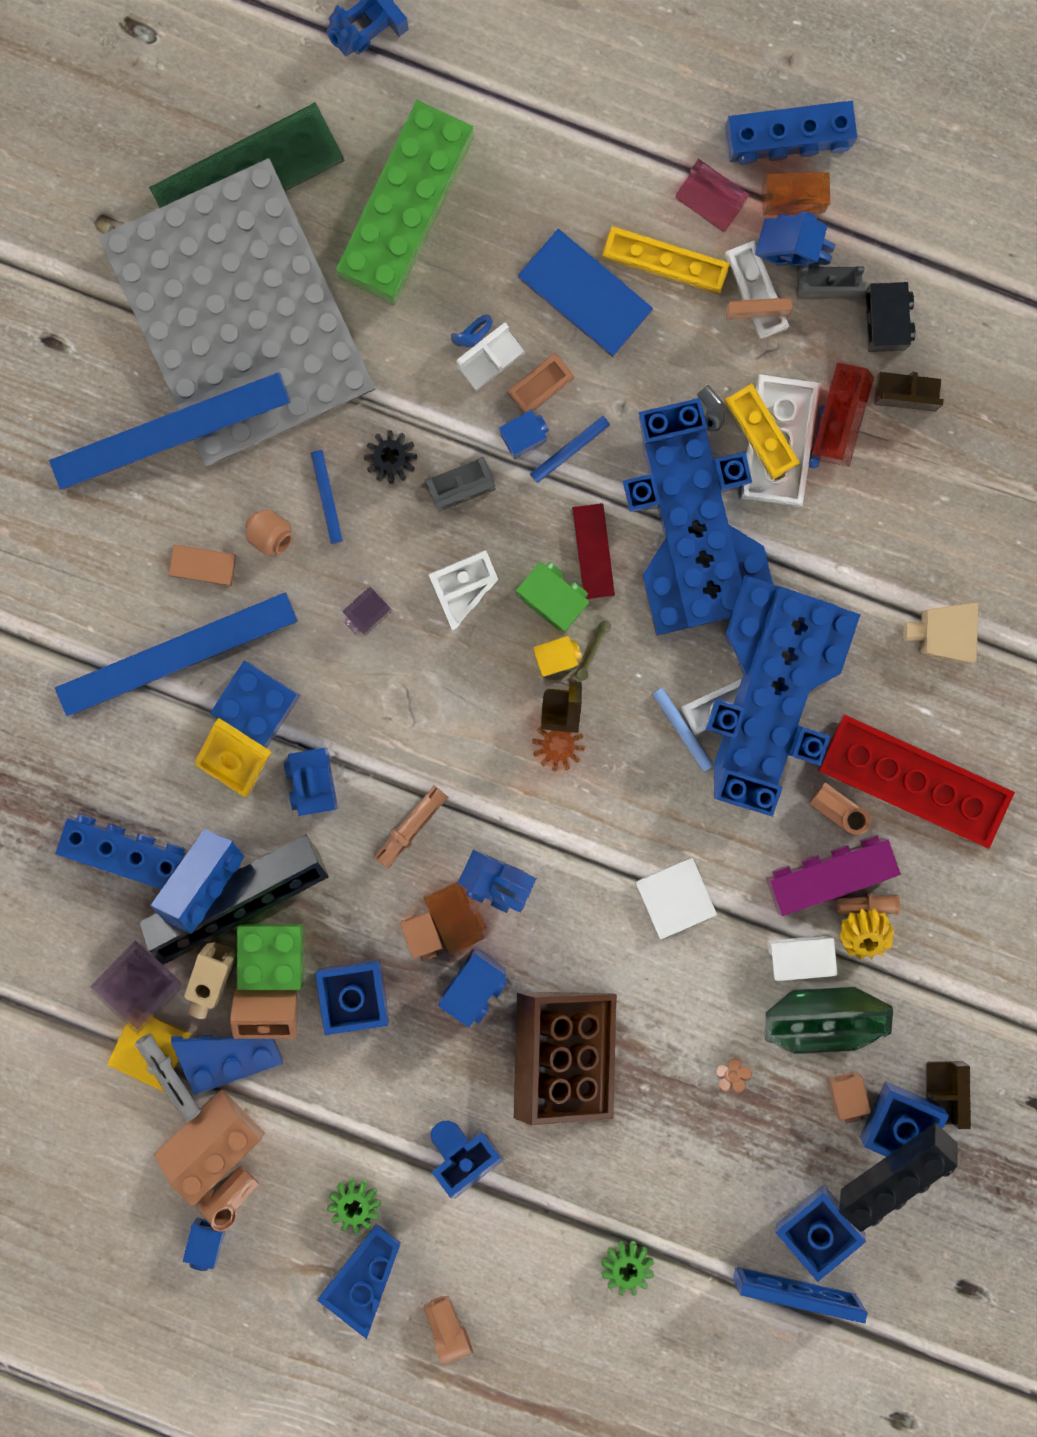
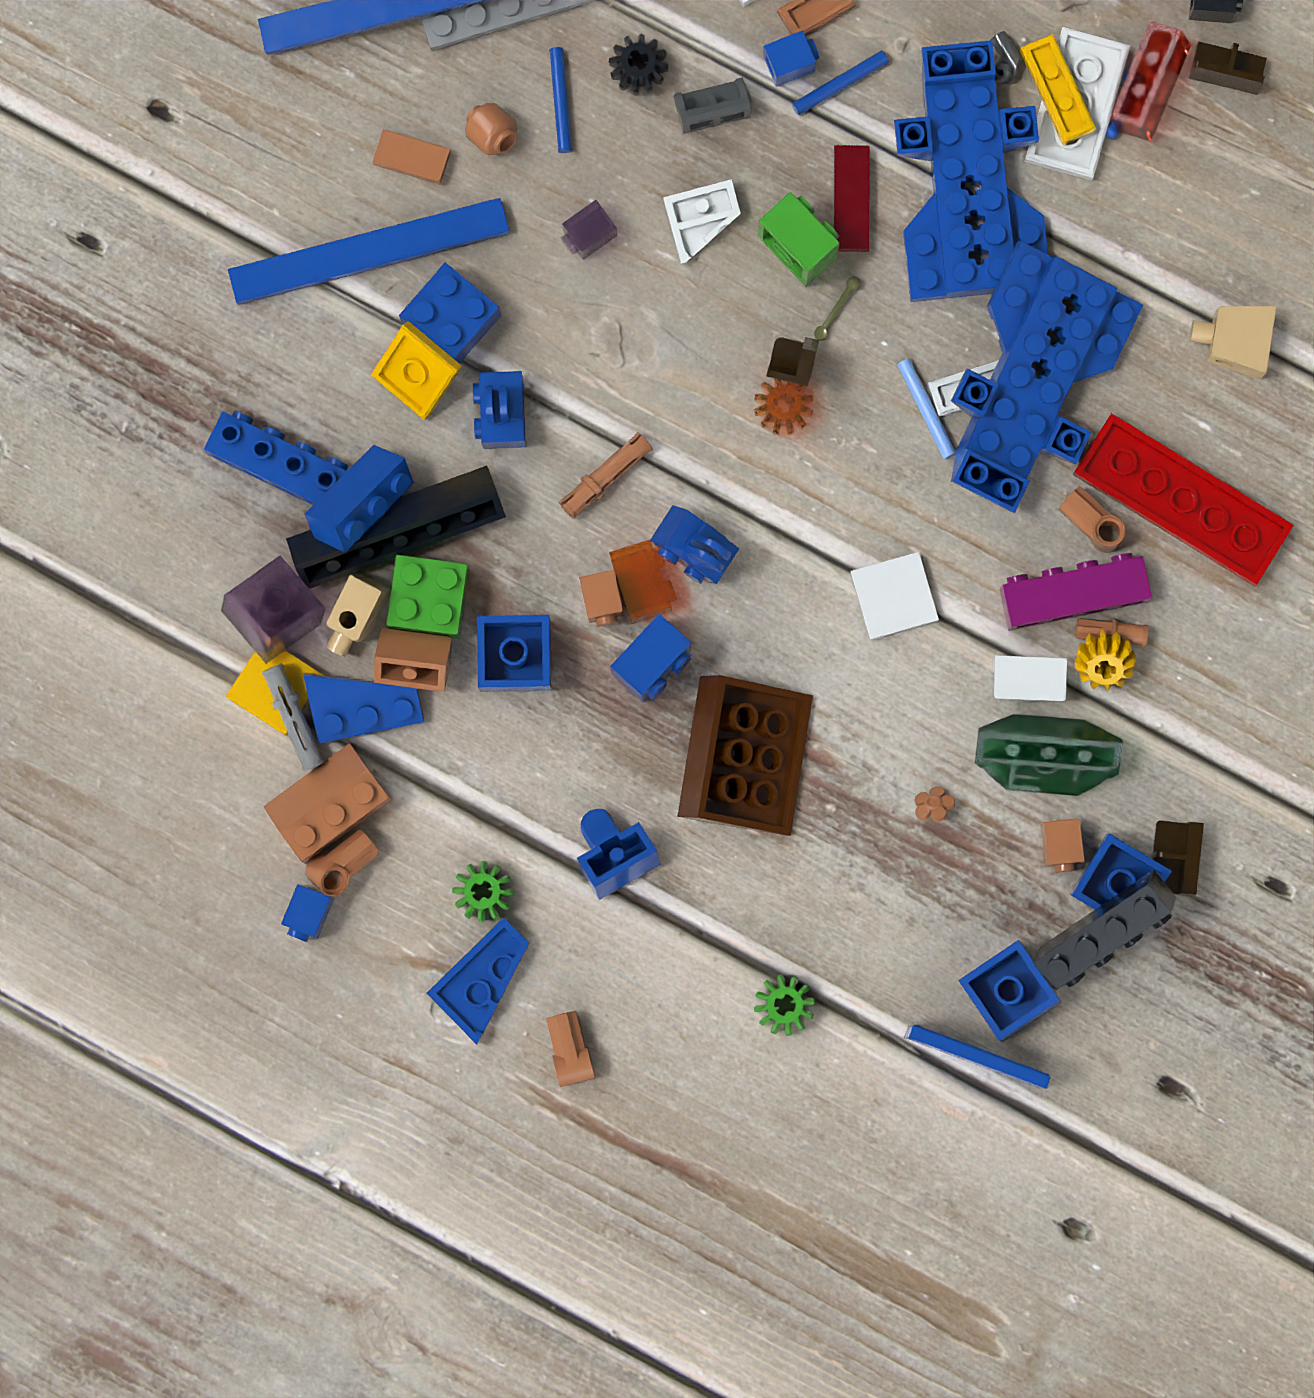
camera: 10 degrees right, 5 degrees down
yellow brick [533,635,582,678] -> none

